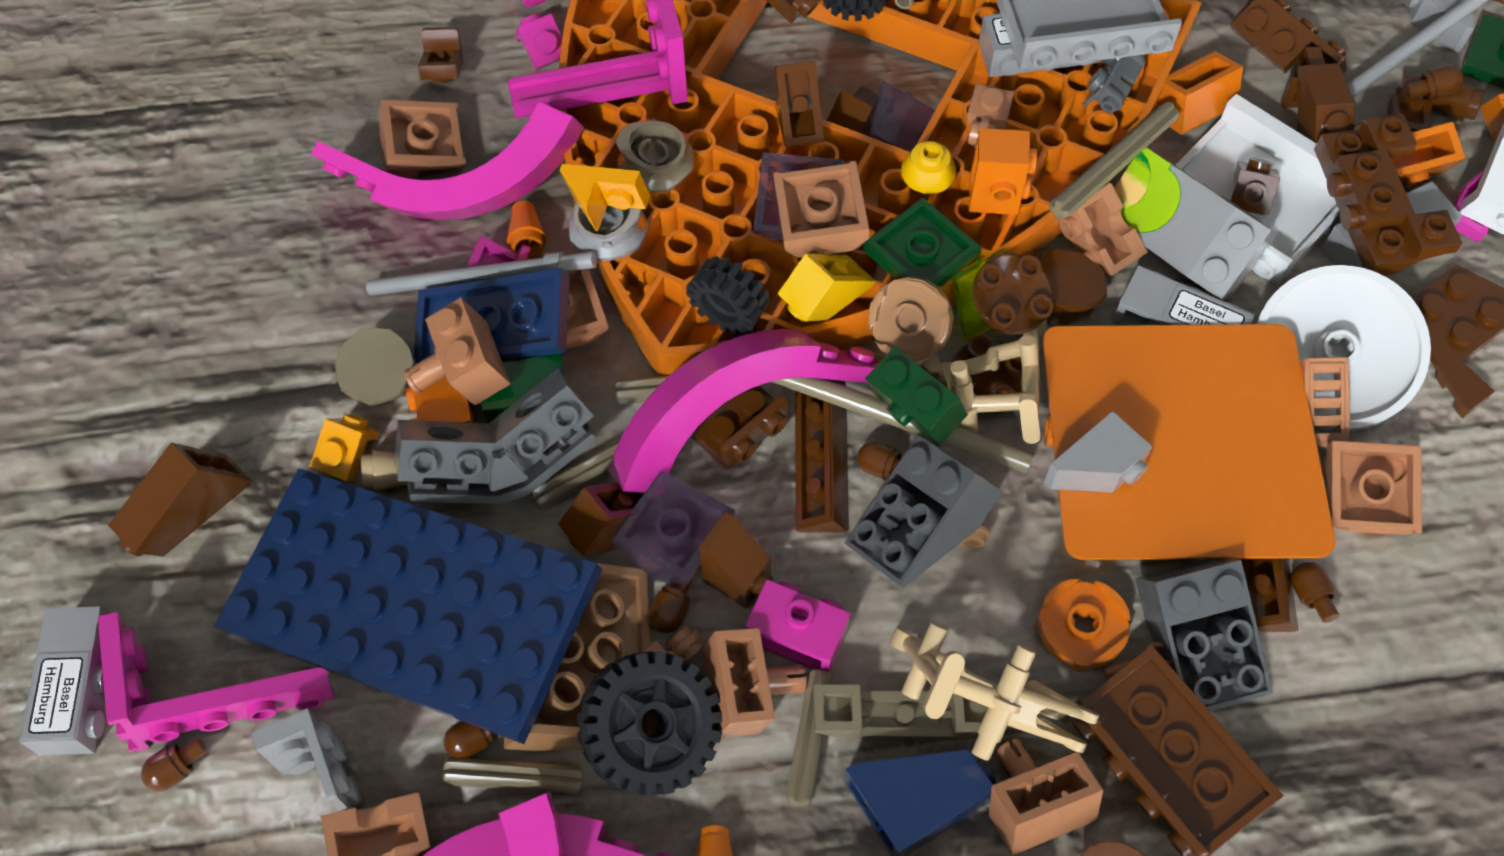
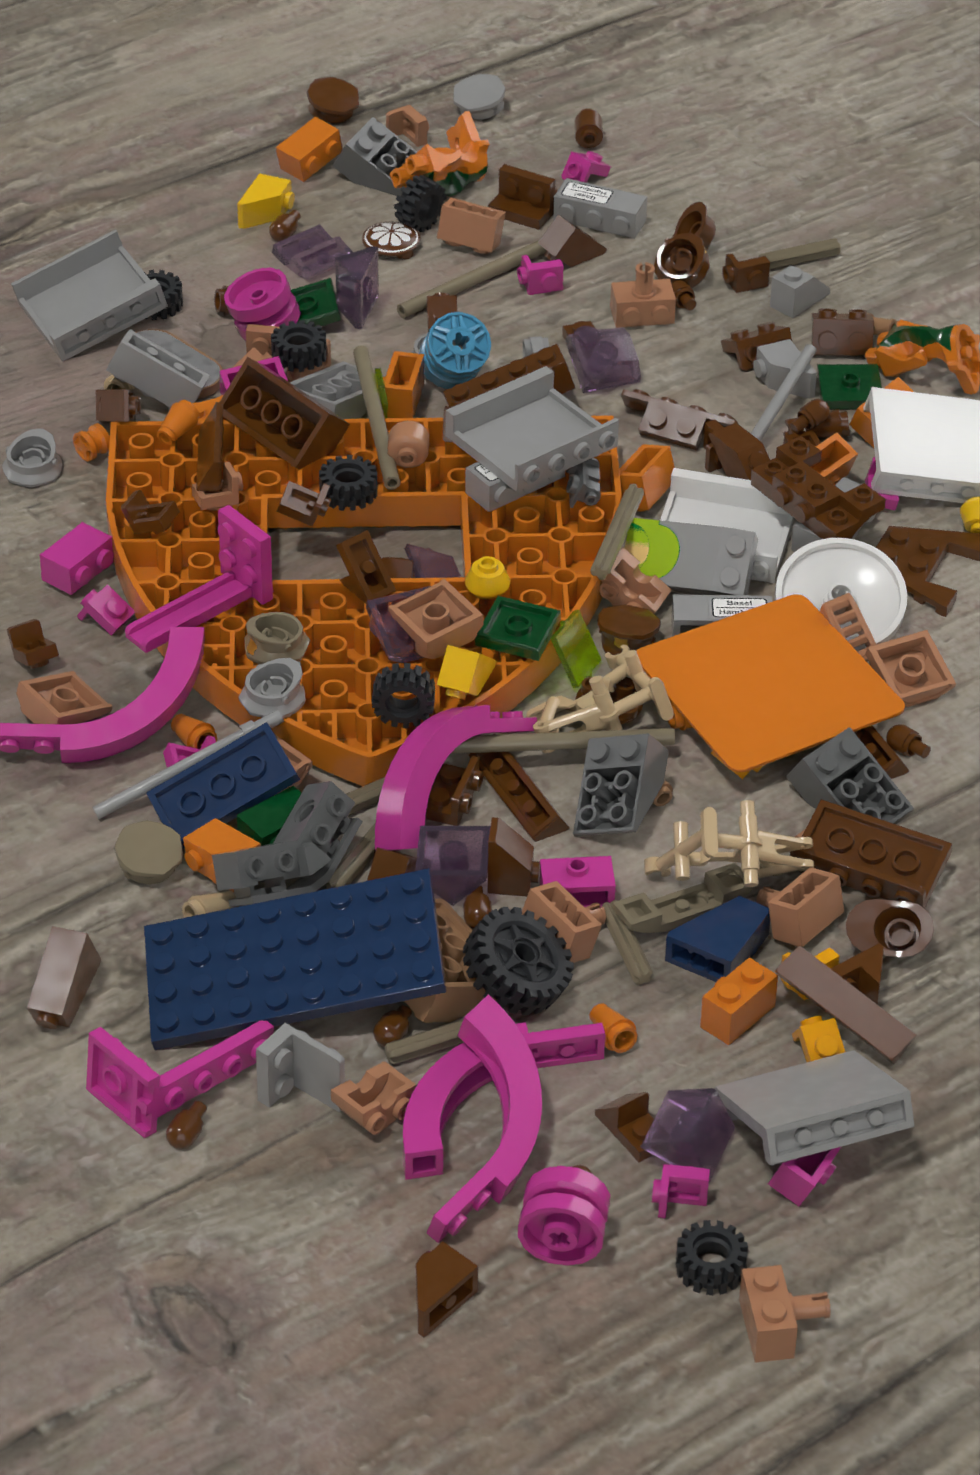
camera: 30 degrees left, 20 degrees down
light grey brick [19,606,108,755] -> none
light orange bracket [309,413,380,481] -> none
nougat brick [404,298,511,405] -> none
light orange slope [560,164,650,231] -> none
reddish brown cylinder [857,441,902,480] -> none
dark green brick [865,346,968,447] -> none
medium nougat tile [868,276,954,361] -> none
nougat plate [966,84,1014,147] -> none
orange brick [969,128,1037,215] -> none
reddish brown dish [972,254,1054,335] -> none
orange plate [1036,579,1130,672] -> none
light grey slope [1044,411,1153,493] -> none
reddish brown bracket [1230,158,1281,216] -> none

